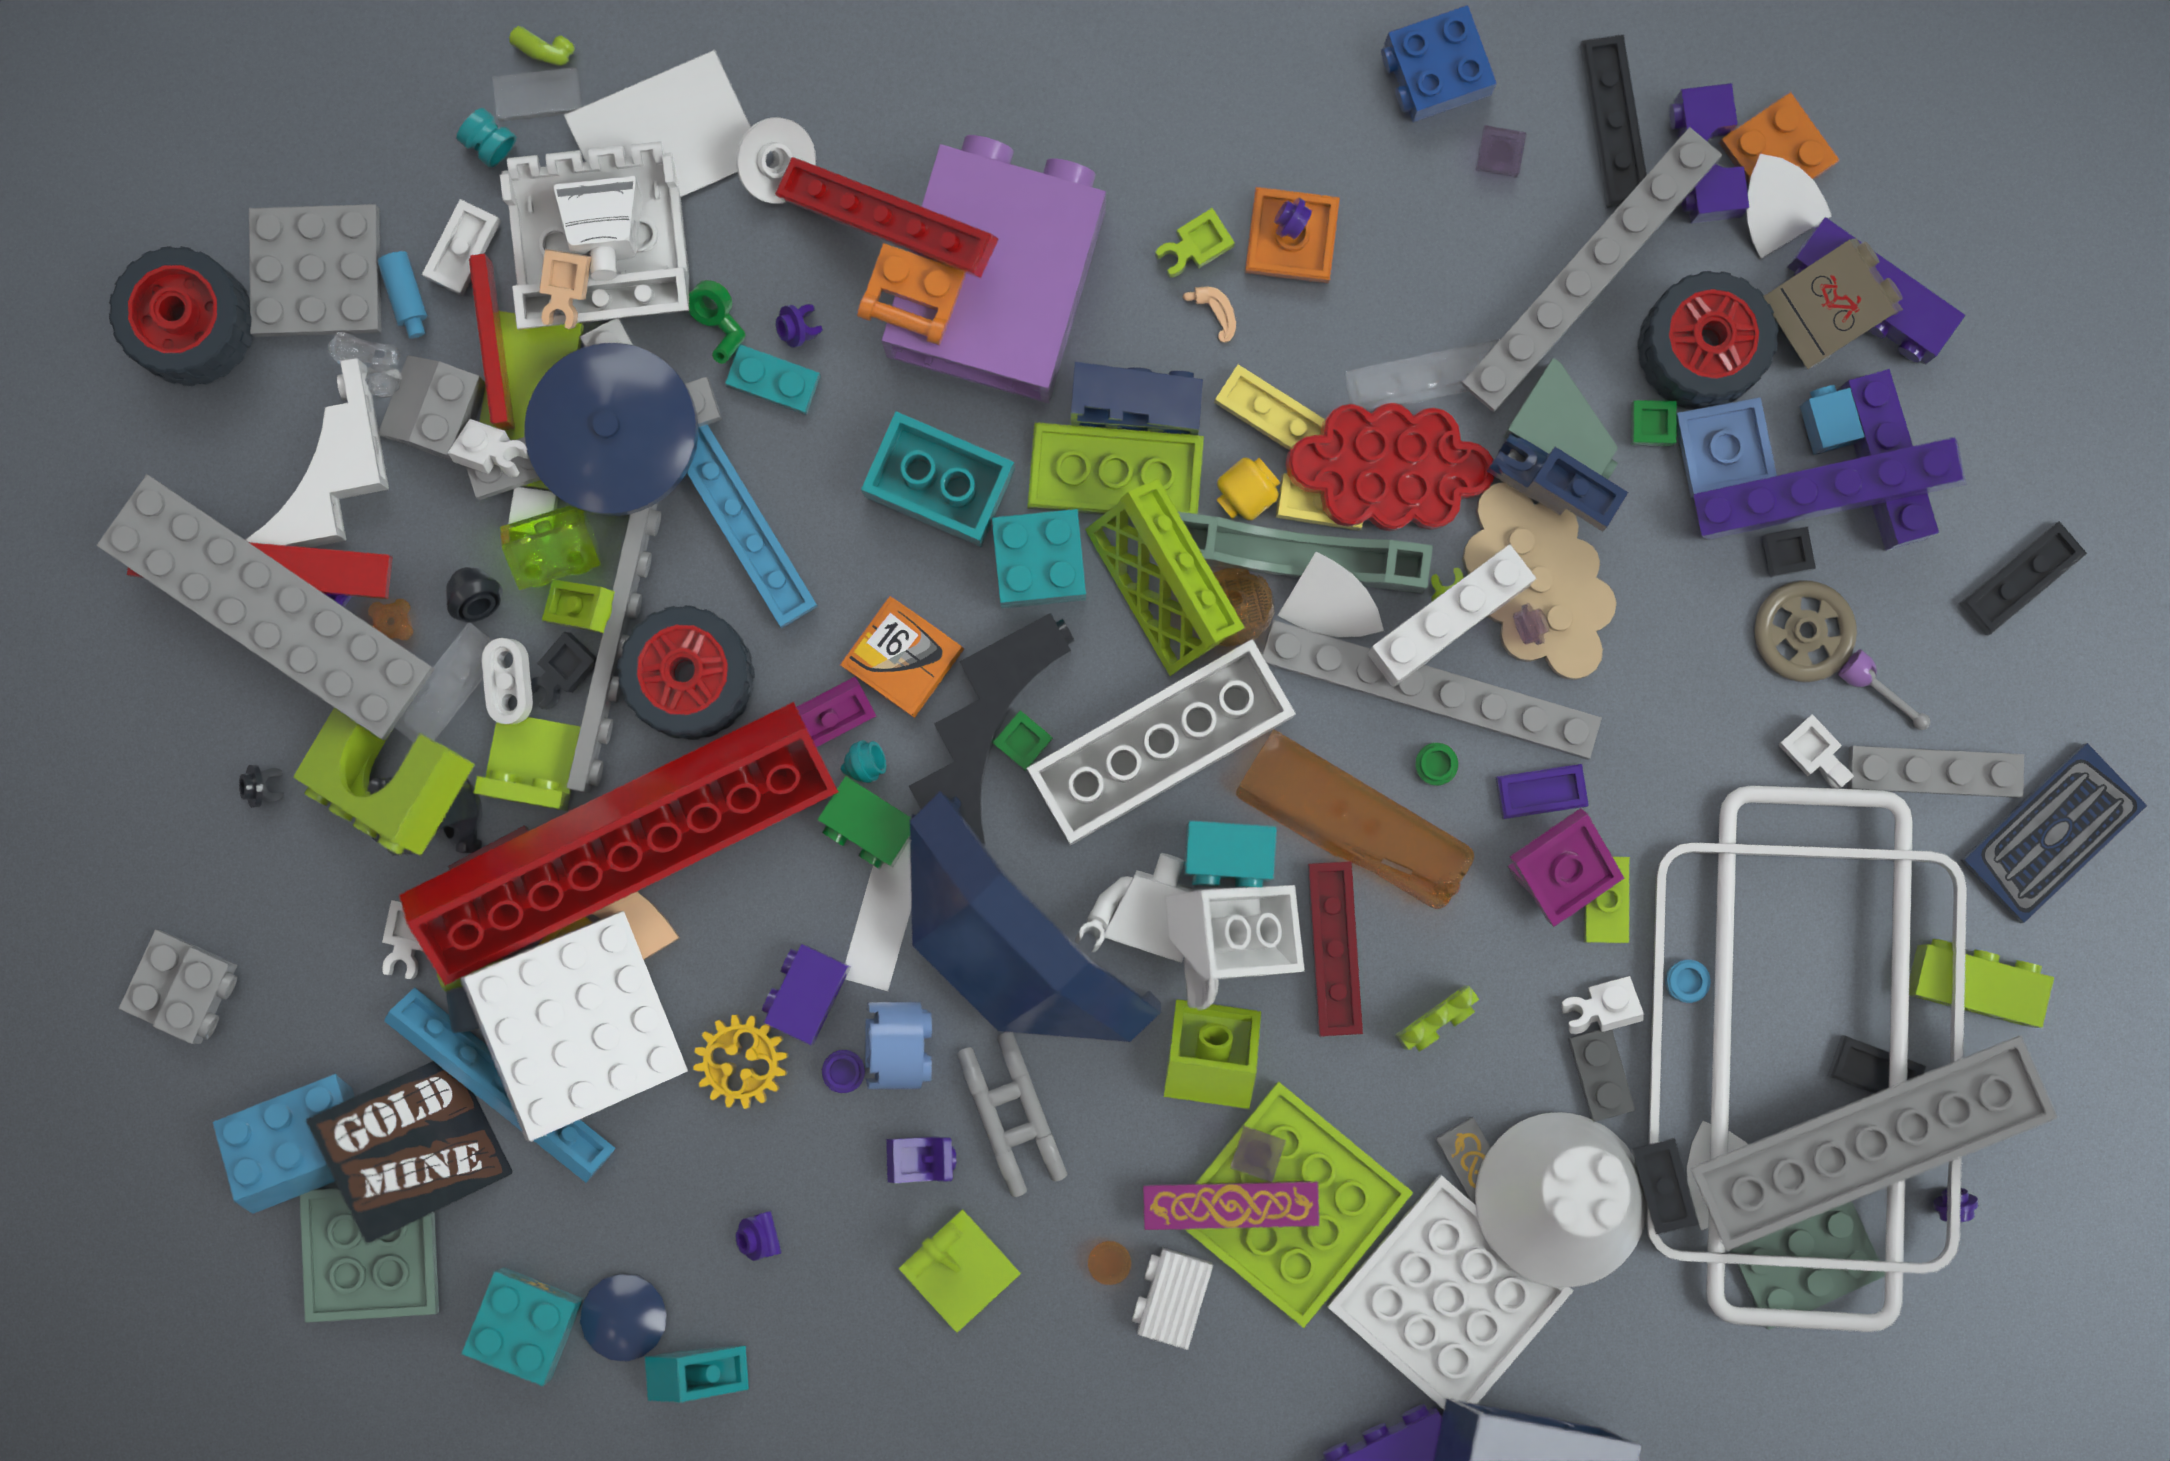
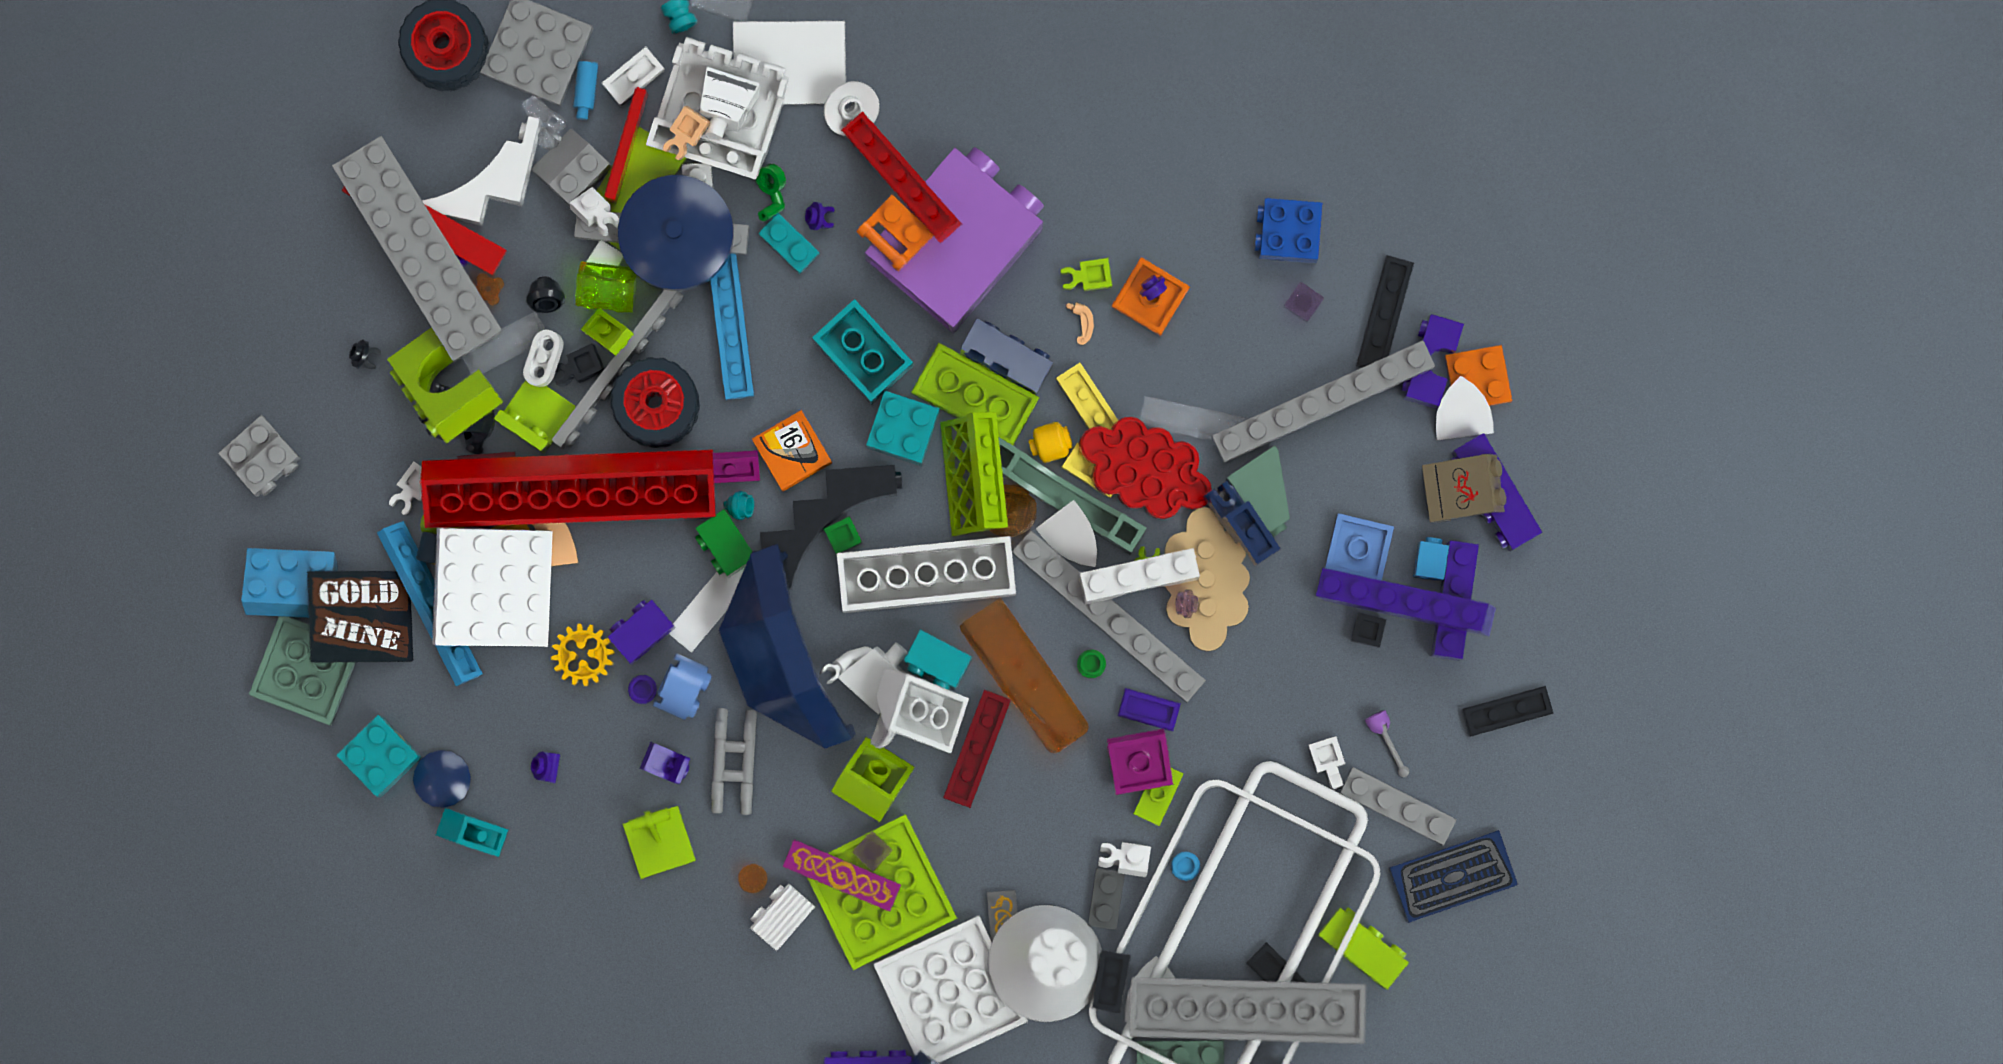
camera: 20 degrees right, 0 degrees up
lime plate [1395,985,1479,1052] -> none
green plate [1631,400,1676,446] -> none
wheel [1638,271,1778,410] -> none
dark tan plate [1754,580,1857,682] -> none

